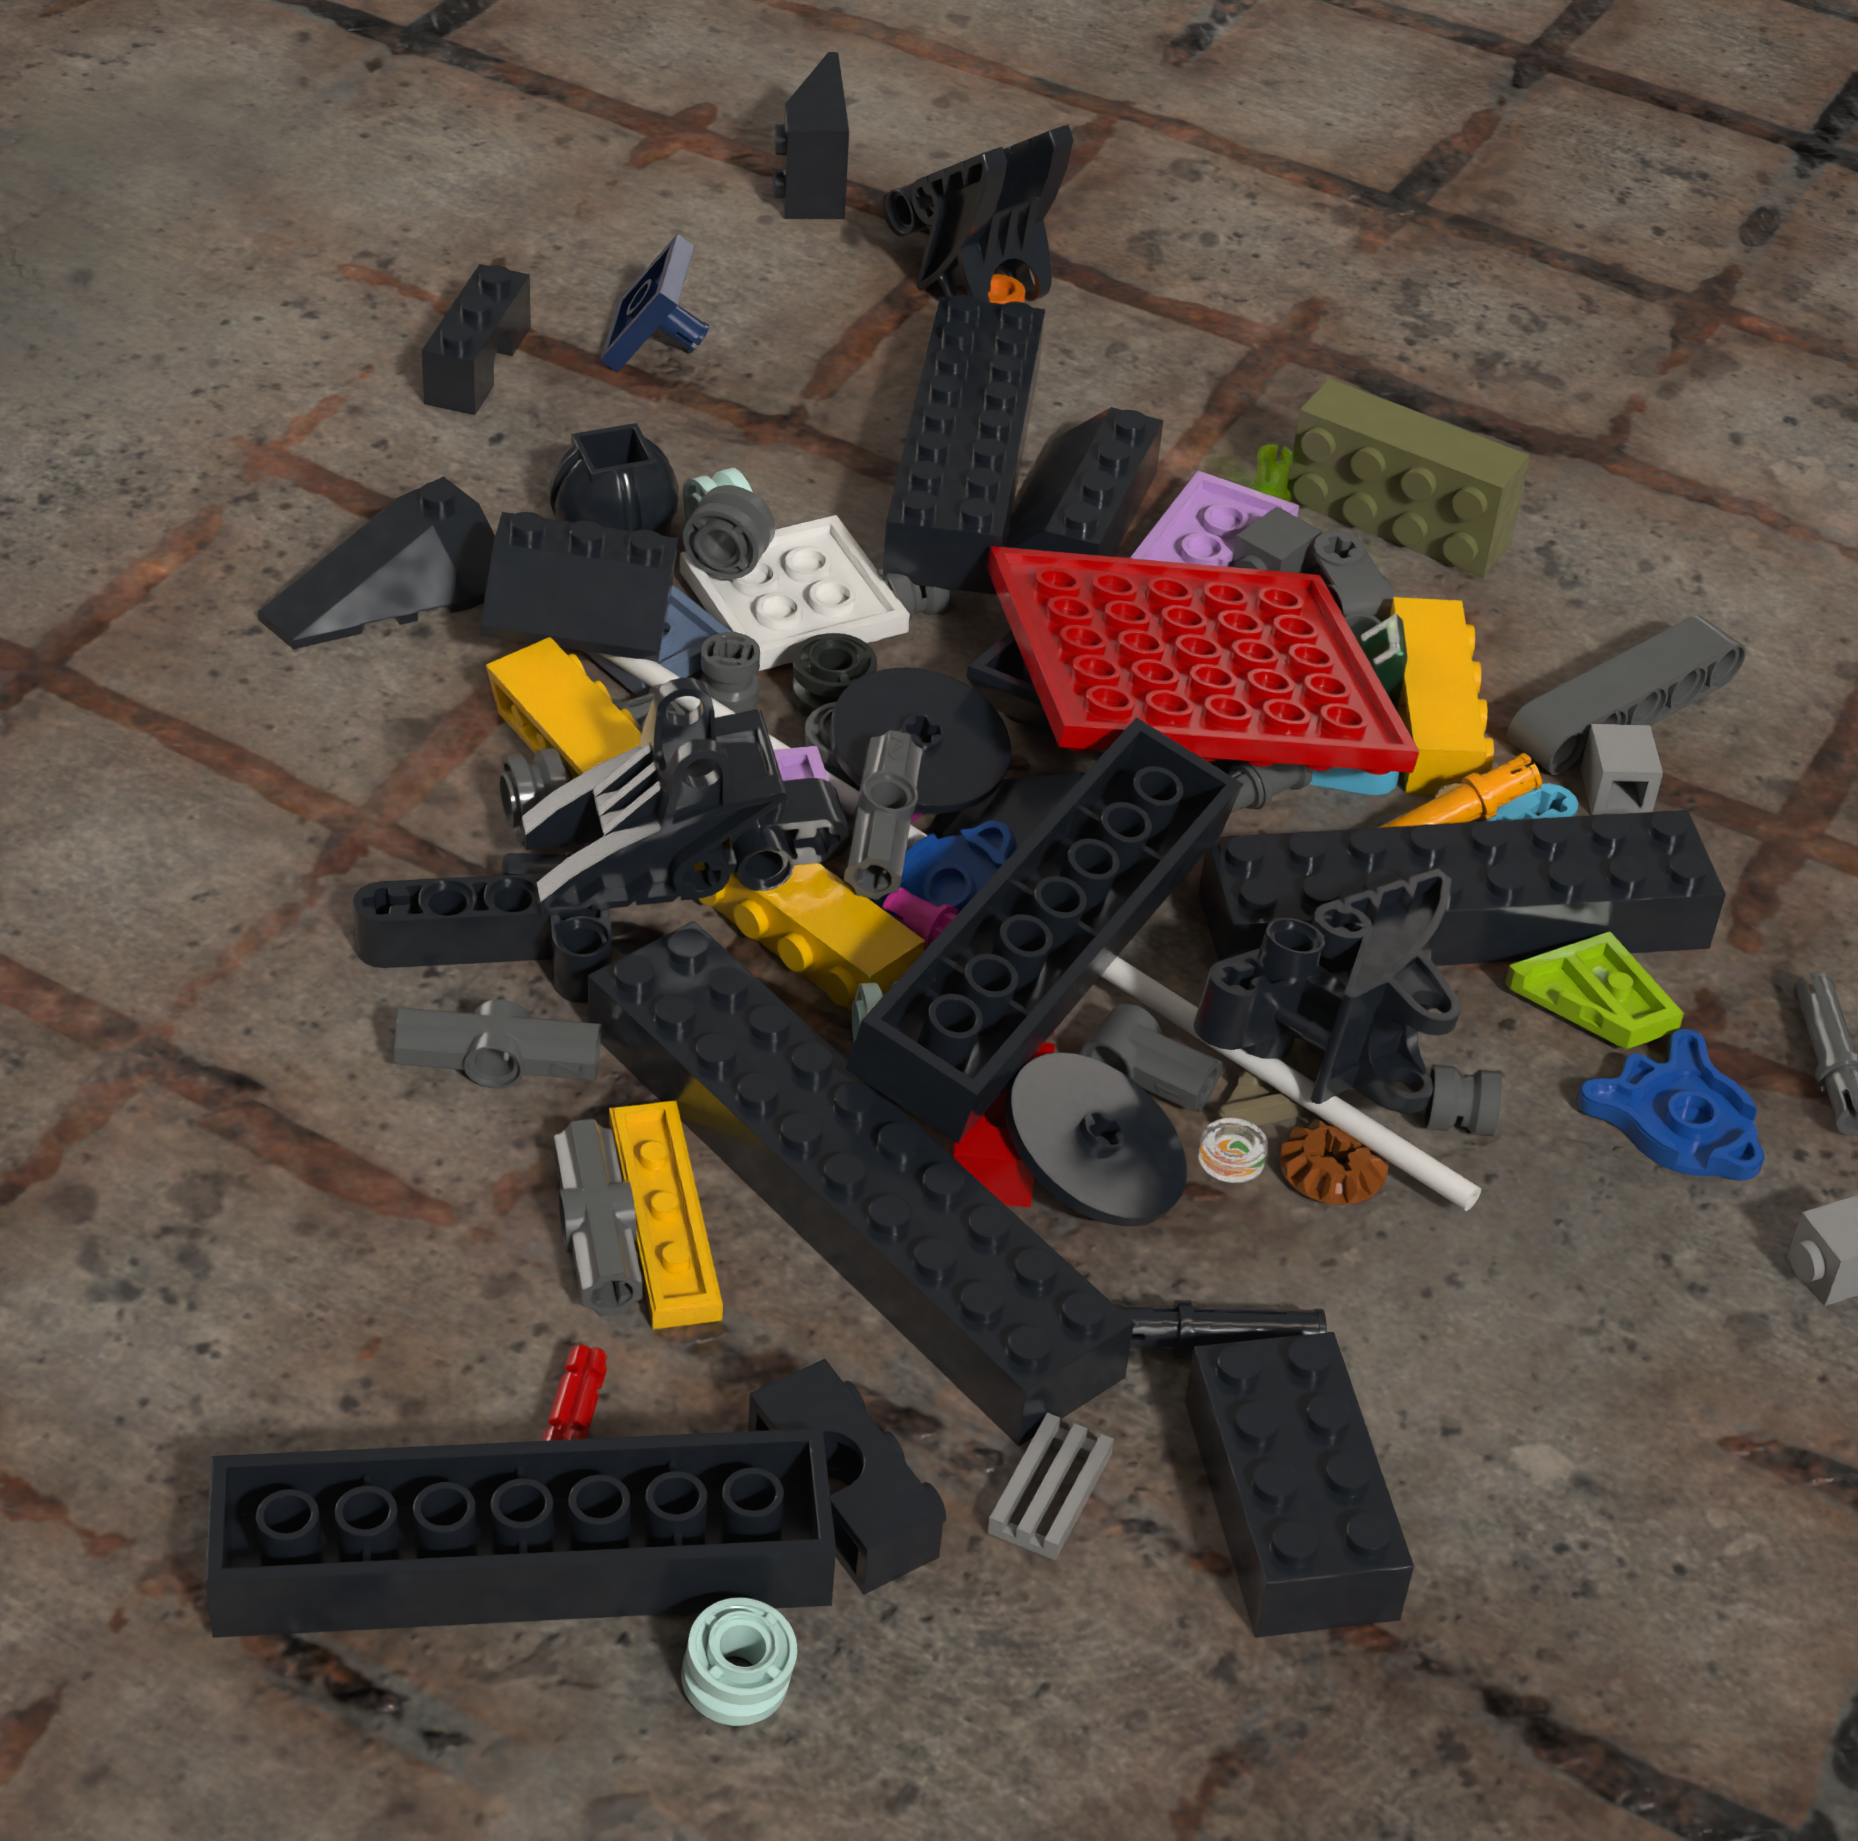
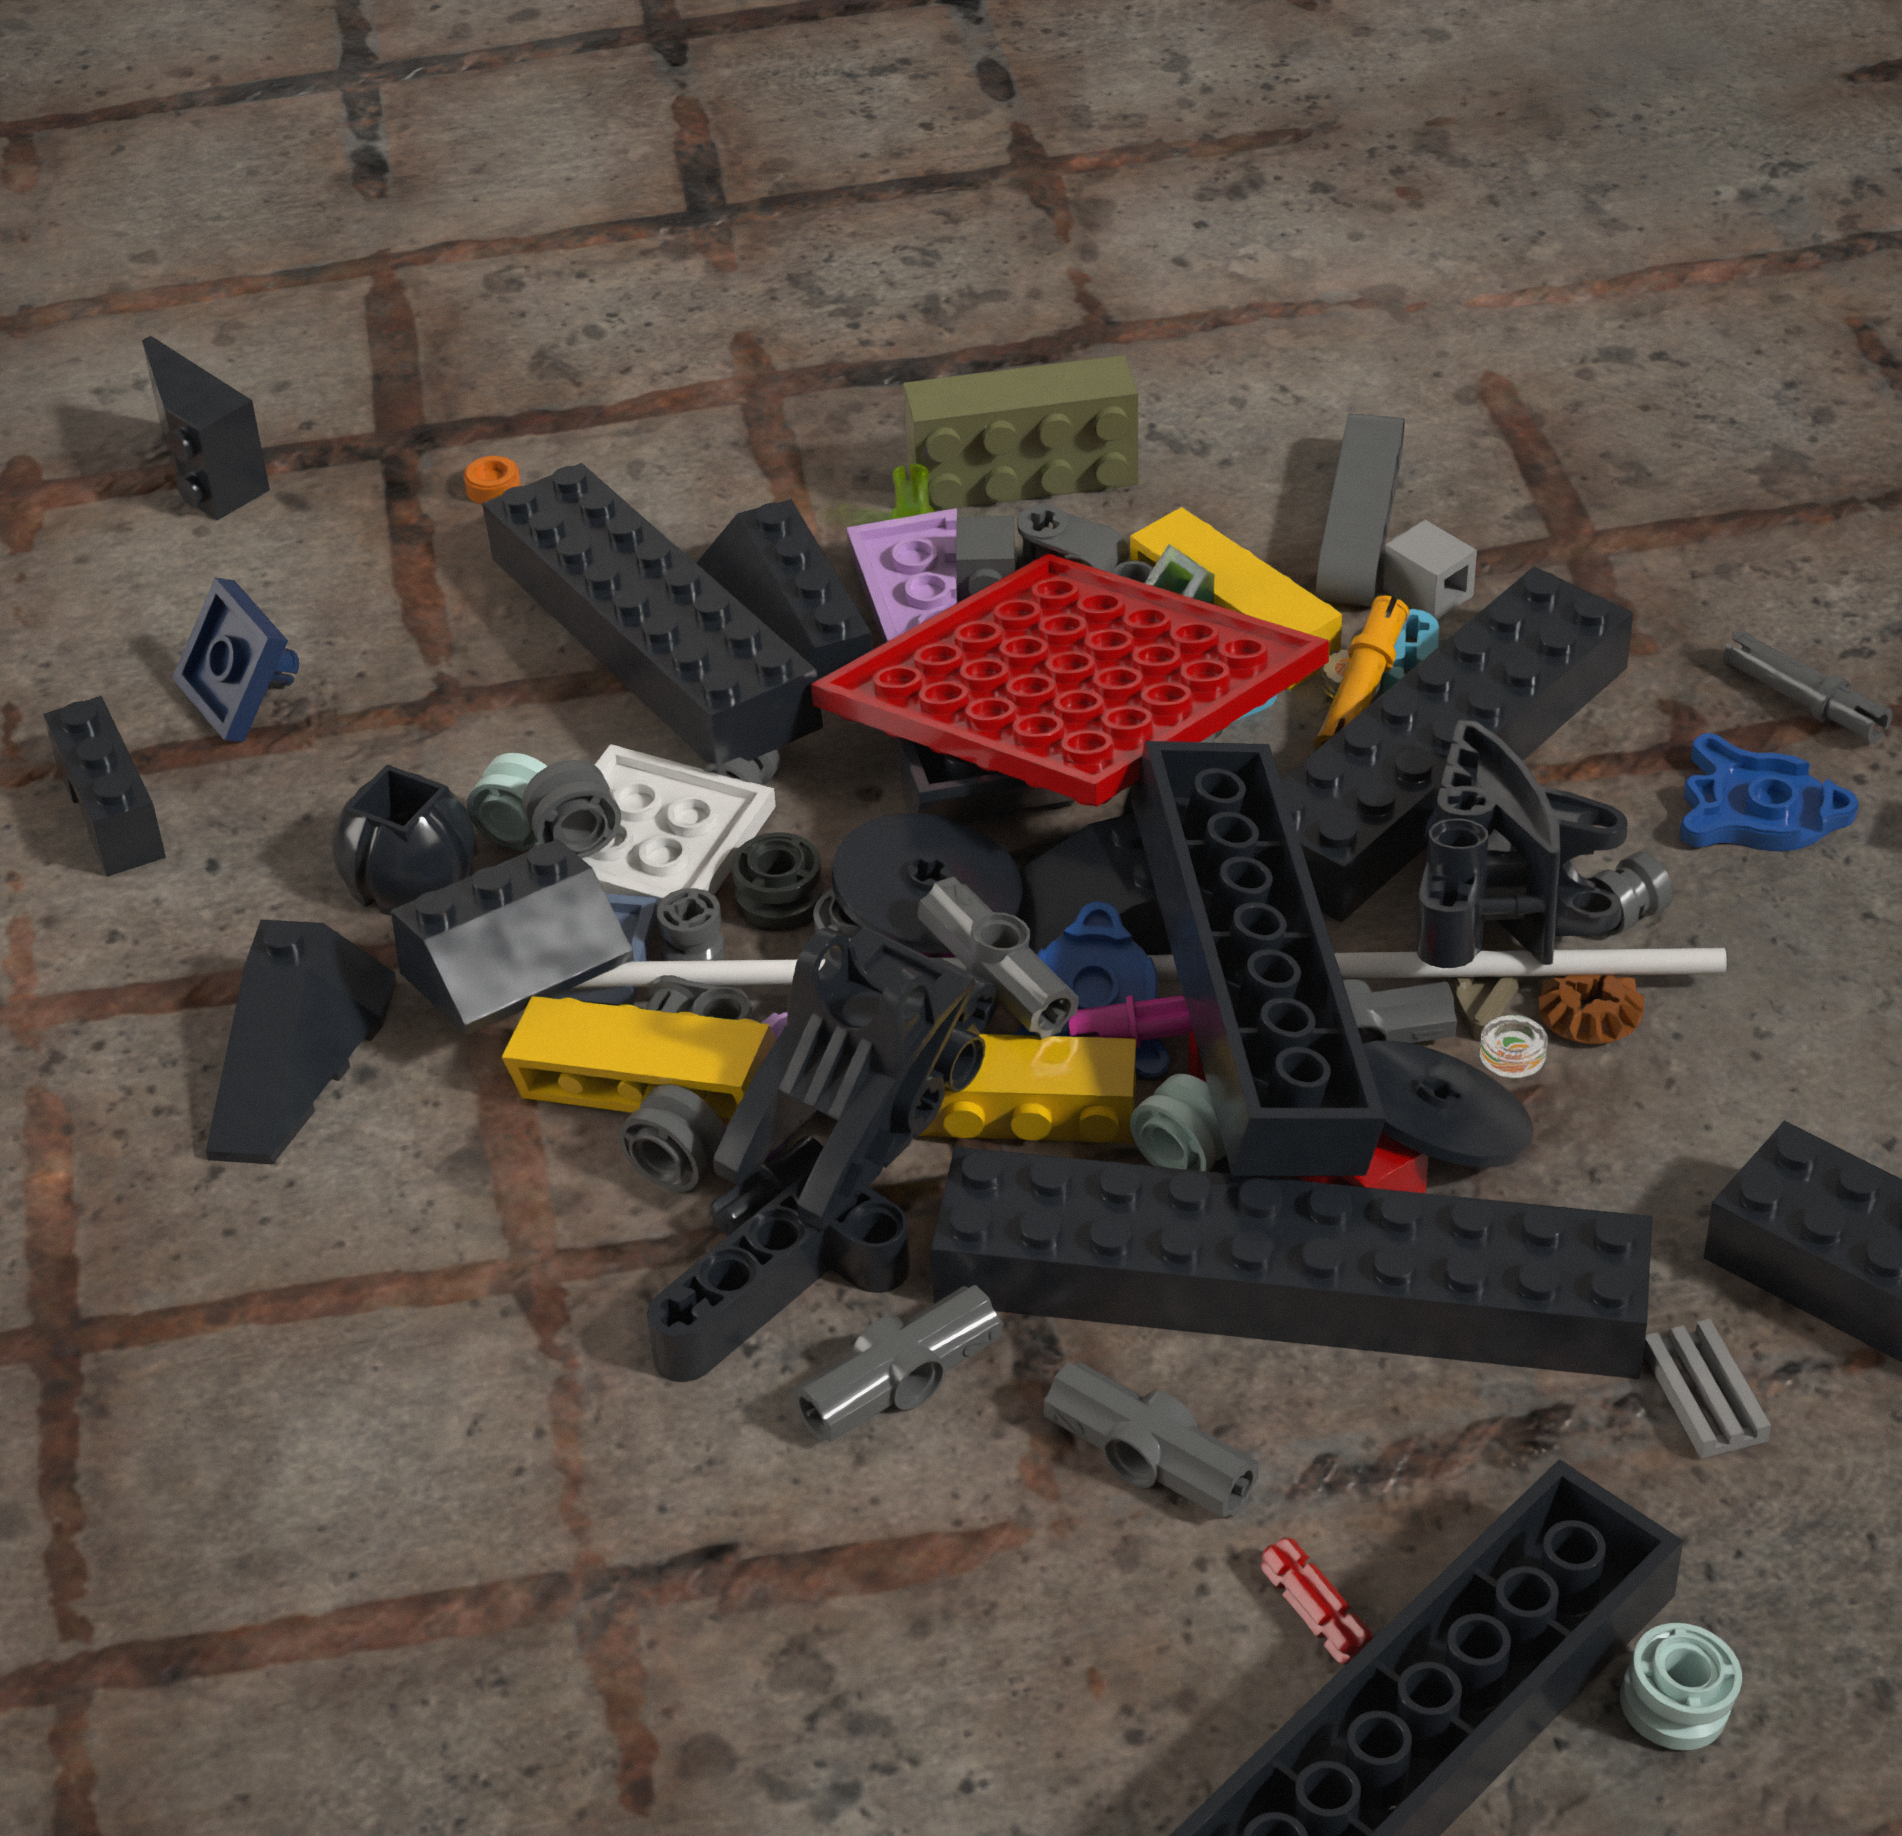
camera: 35 degrees left, 0 degrees up
yellow tile [609,1101,723,1330] -> none
black arch [748,1359,946,1595] -> none
black piece [883,124,1074,302] -> none
black pin [1114,1300,1327,1357] -> none
lime wing [1505,931,1684,1050] -> none

